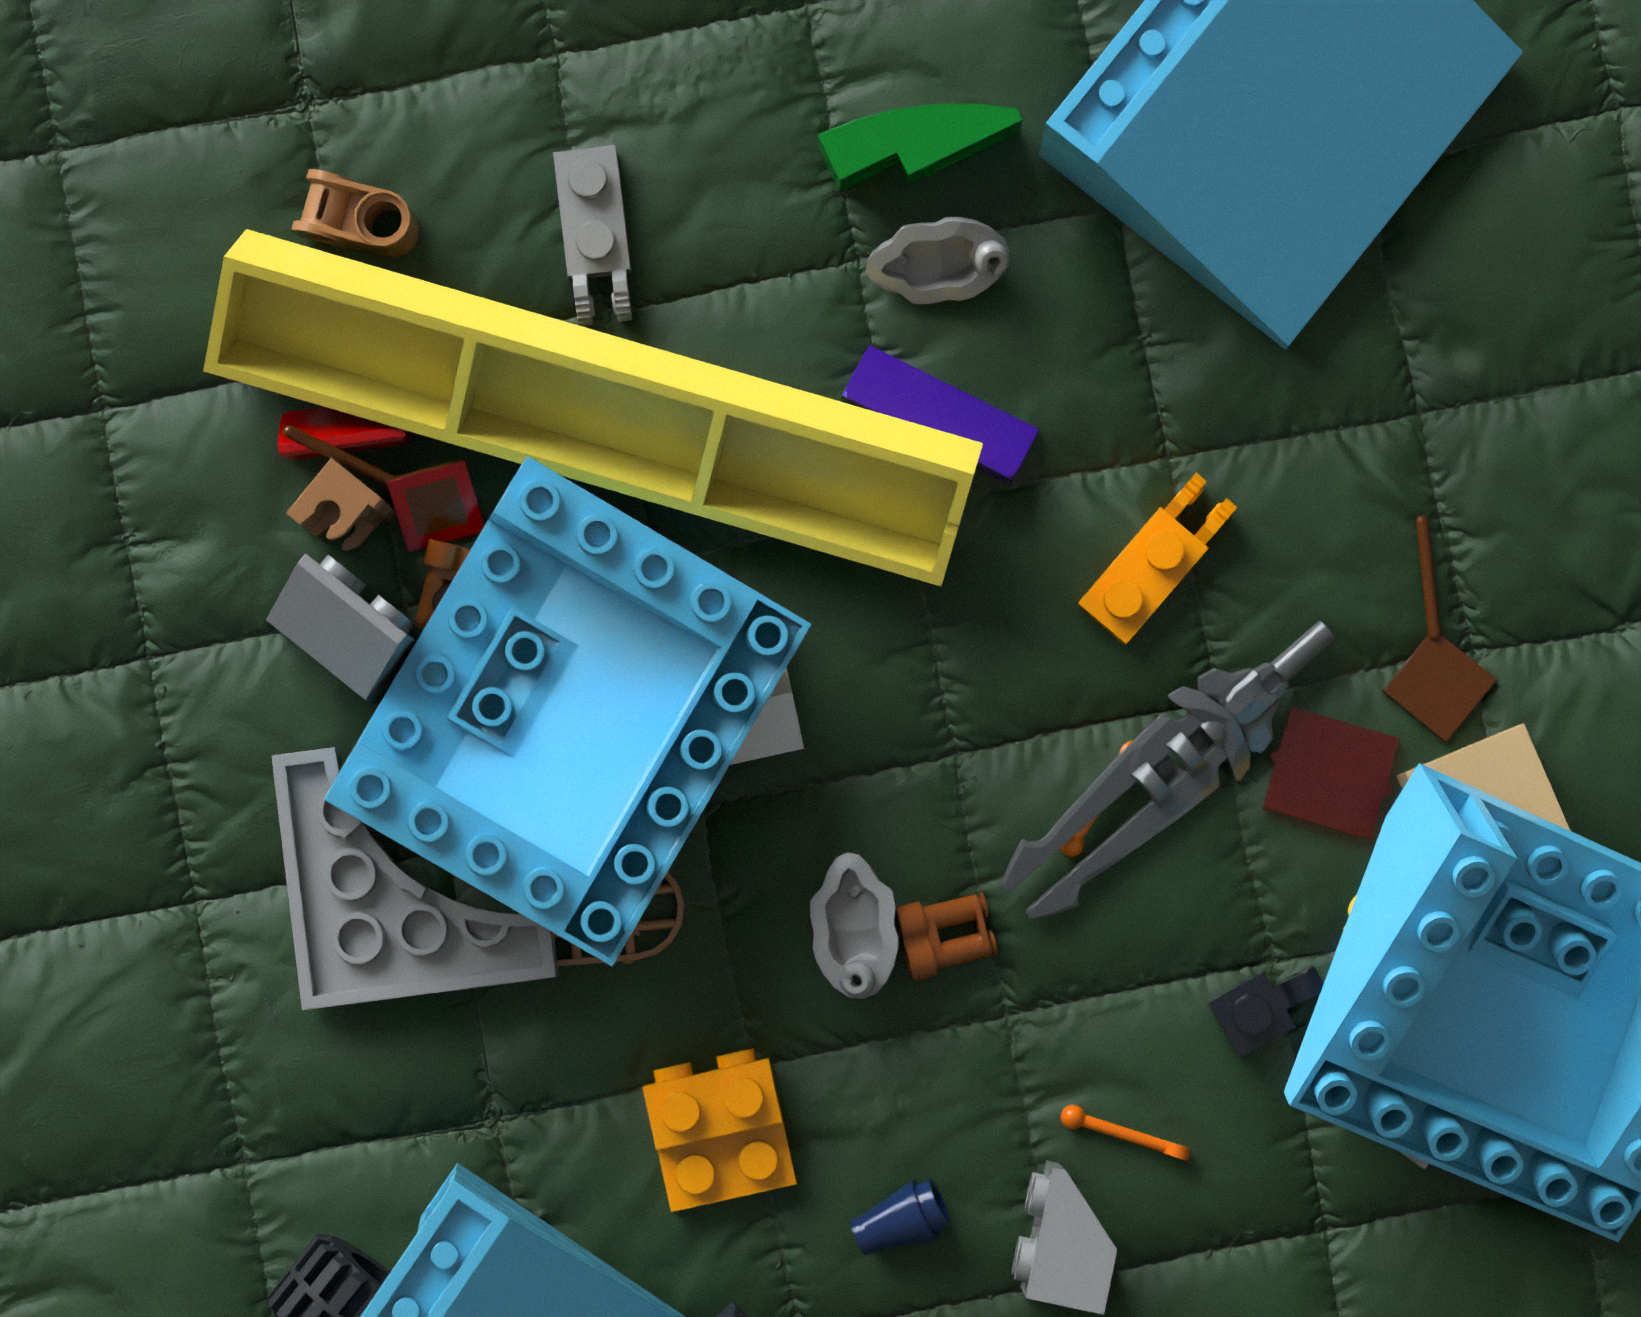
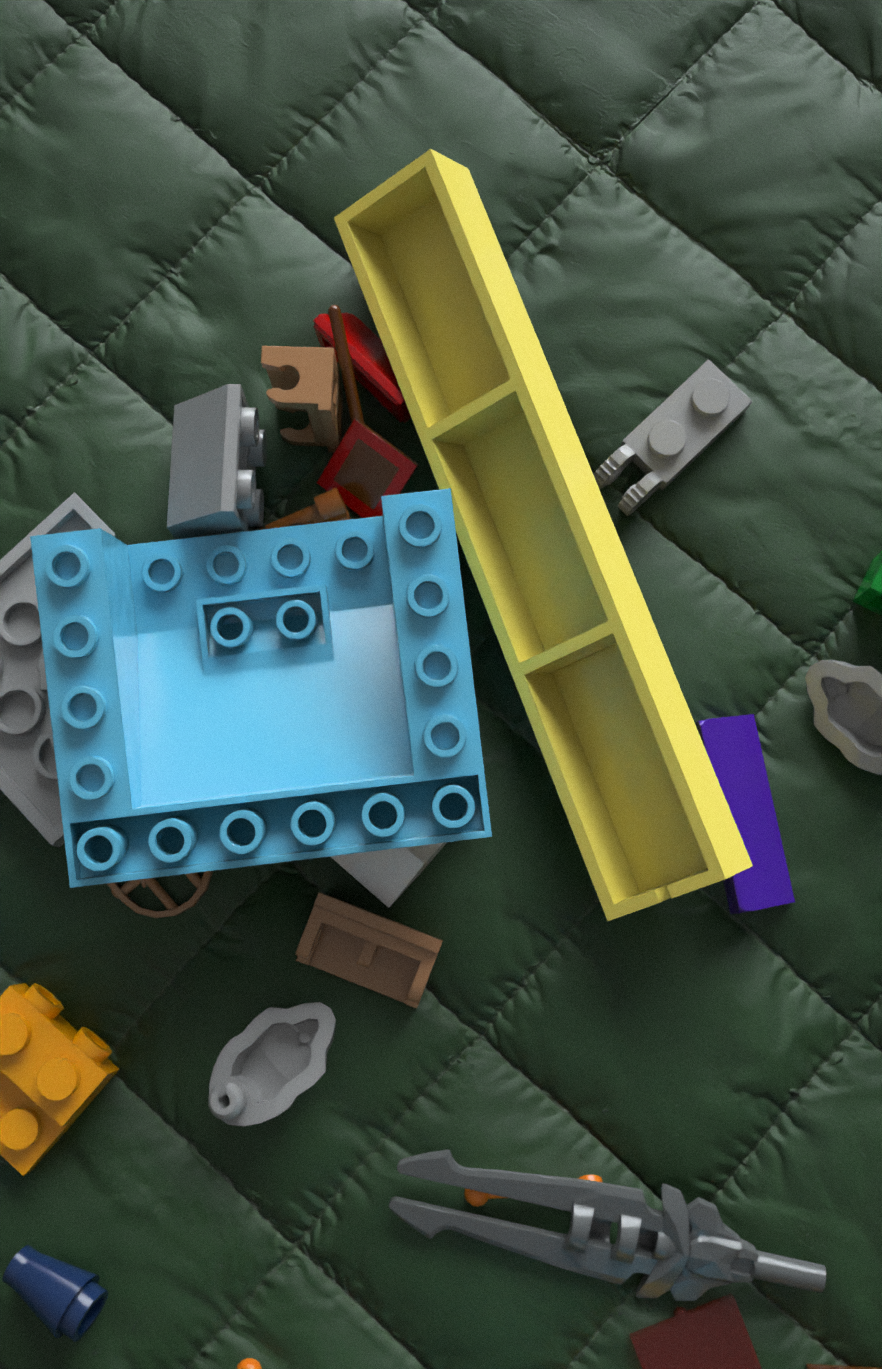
camera: 50 degrees right, 5 degrees down
medium nougat piece [291,169,420,258] -> none
dark orange piece [895,893,998,982] -> none
light orange hinge [1077,472,1237,646] -> none
none -> medium nougat hinge [295,893,443,1008]

